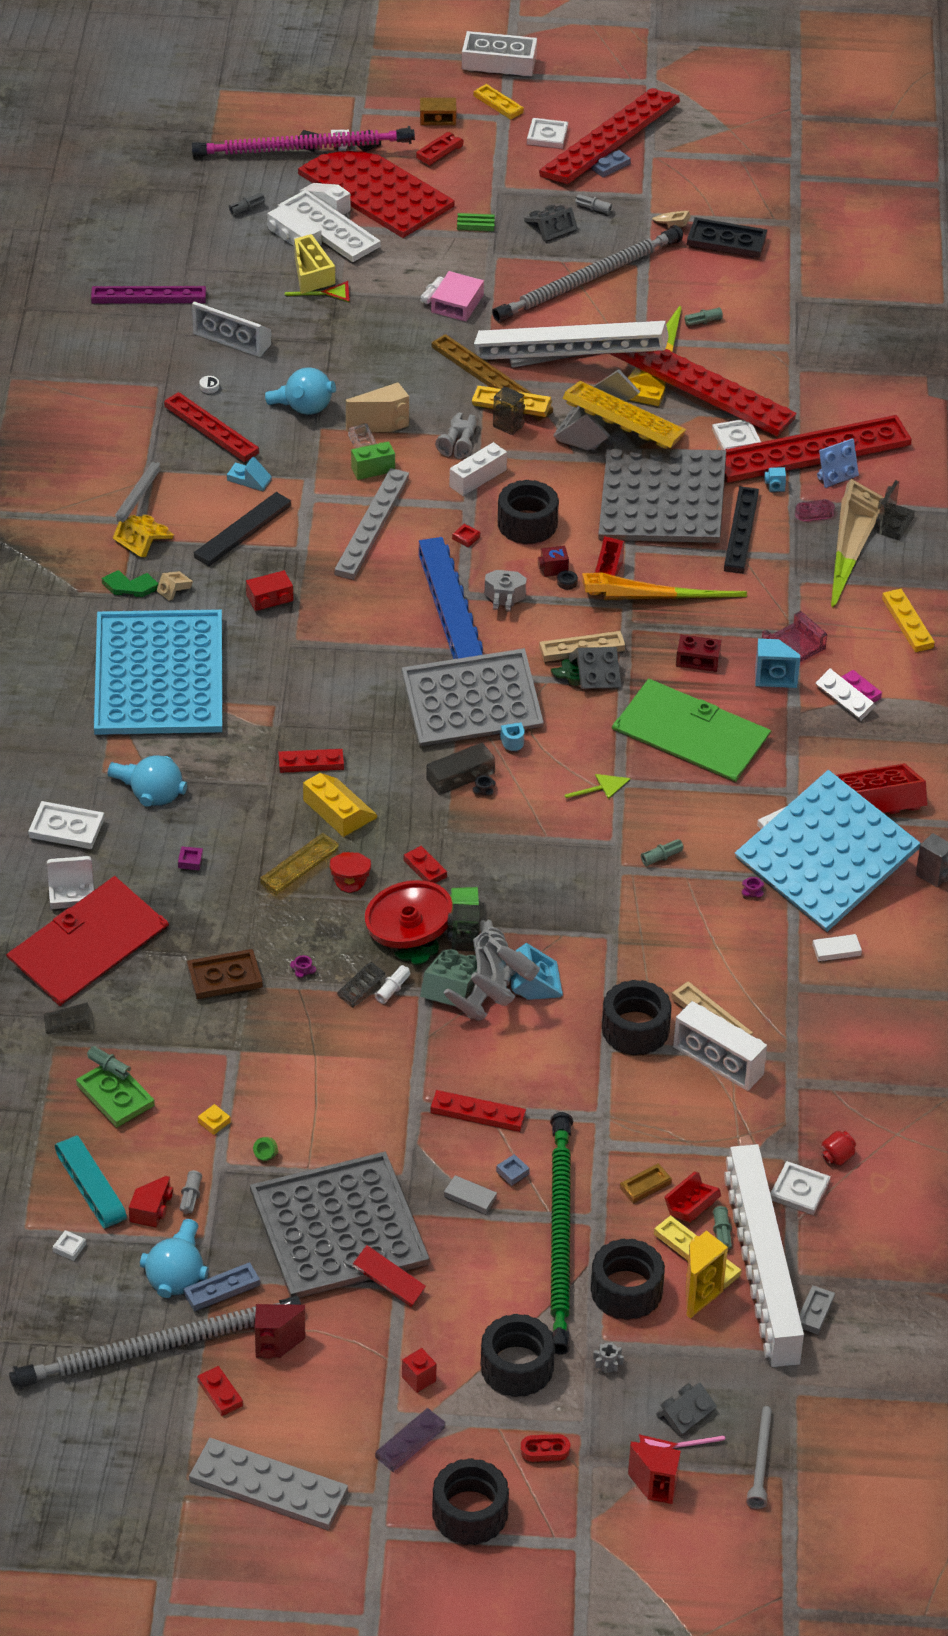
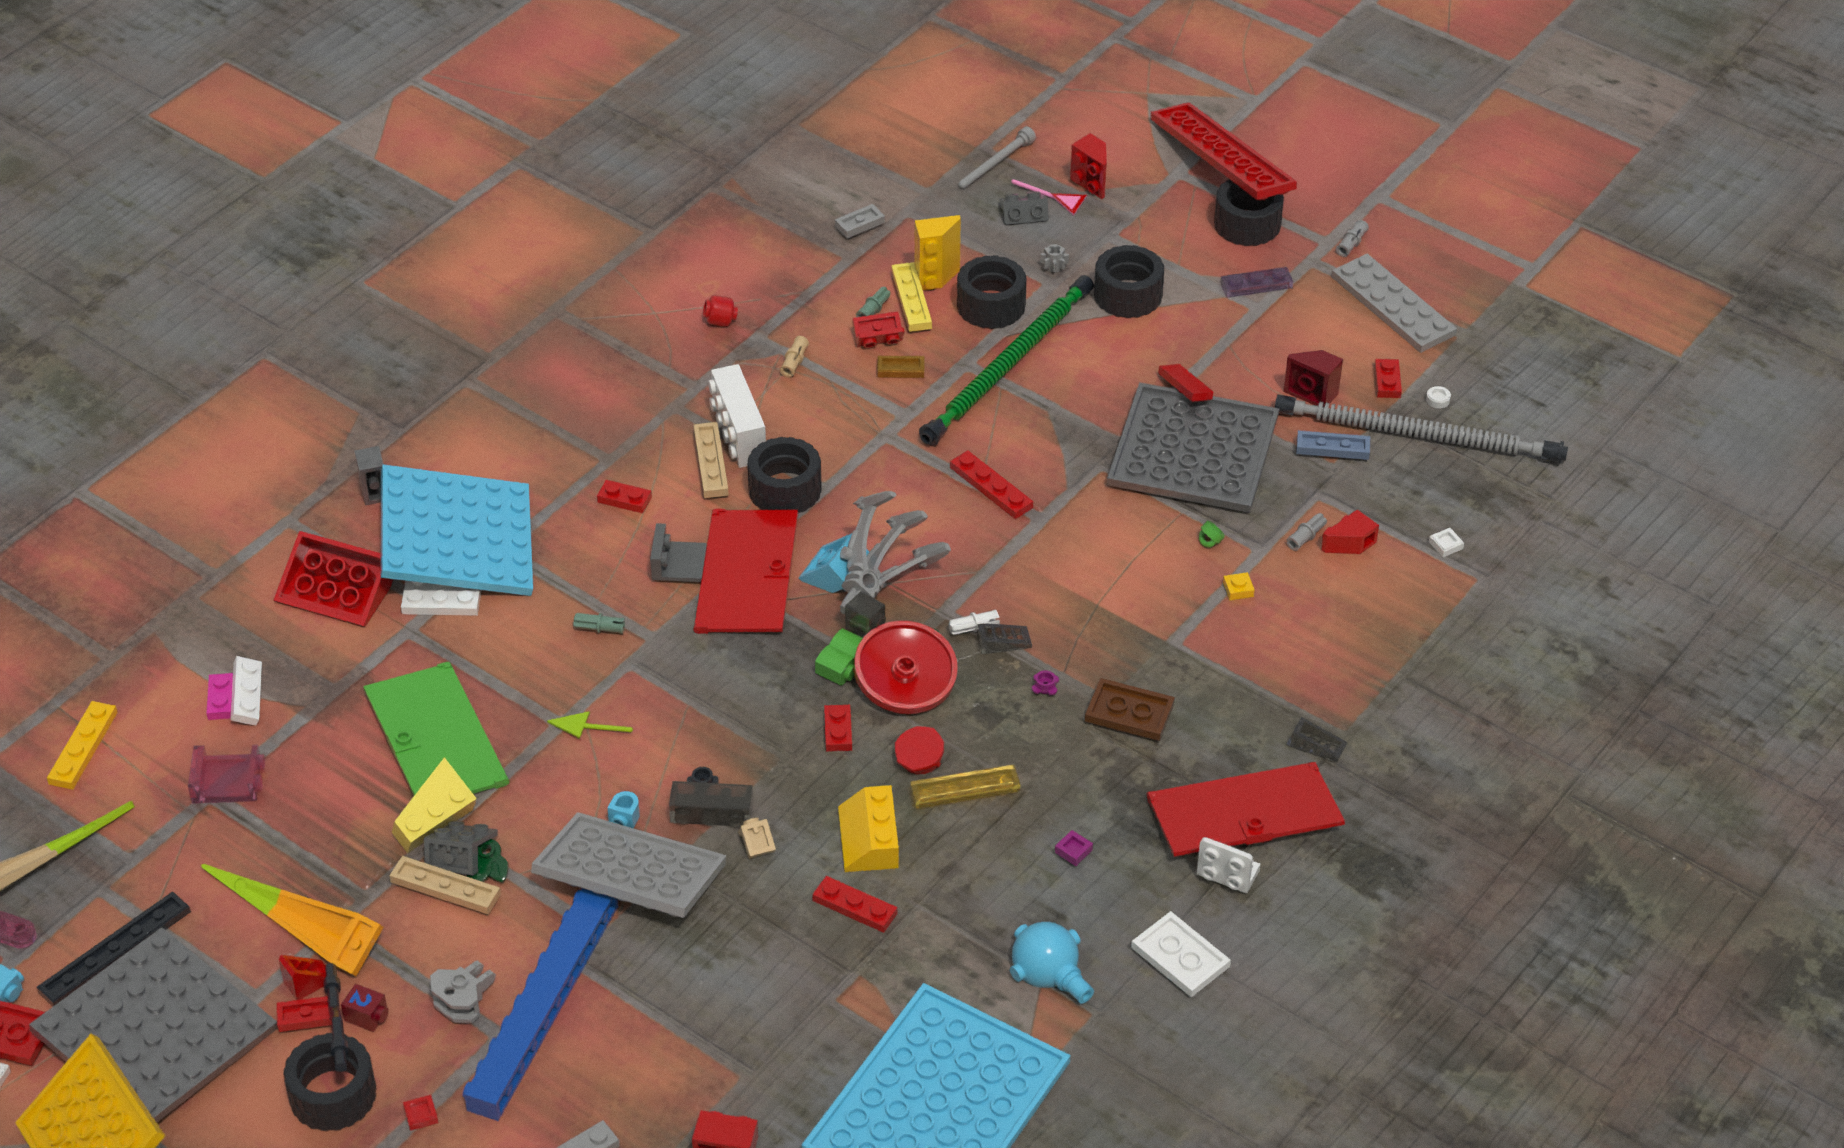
camera: 145 degrees left, 0 degrees up
teal beam [55,1135,127,1229] -> none
bright green plate [76,1066,155,1128] -> none
sand green axle [87,1046,131,1080] -> none
medium azure piece [140,1219,209,1298] -> none
red brick [402,1348,437,1393] -> none
sand green slope [420,949,477,1007] -> none
light grey tile [444,1175,497,1214] -> none
sand blue plate [496,1154,530,1186] -> none
red plate [520,1434,571,1462] -> none
black tile [557,570,578,590] -> none
dark red brick [676,634,722,672] -> none
white brick [724,1144,804,1367] -> none
magenta plate [742,877,764,898] -> none
medium azure slope [755,639,800,688] -> none
white tile [770,1161,831,1215] -> none
white tile [812,934,862,962] -> none
none -> red plate [276,996,332,1032]
none -> black bar [323,963,349,1072]
none -> light yellow wedge [392,757,477,853]
none -> red plate [597,480,652,514]
none -> dark grey bracket [650,523,707,582]
none -> red door [693,509,798,634]
none -> tan bracket [738,818,776,859]
none -> tan pin [780,336,809,378]
none -> red plate [1151,102,1297,200]
none -> light grey pin [1336,220,1369,257]
none -> white tile [1426,386,1451,409]

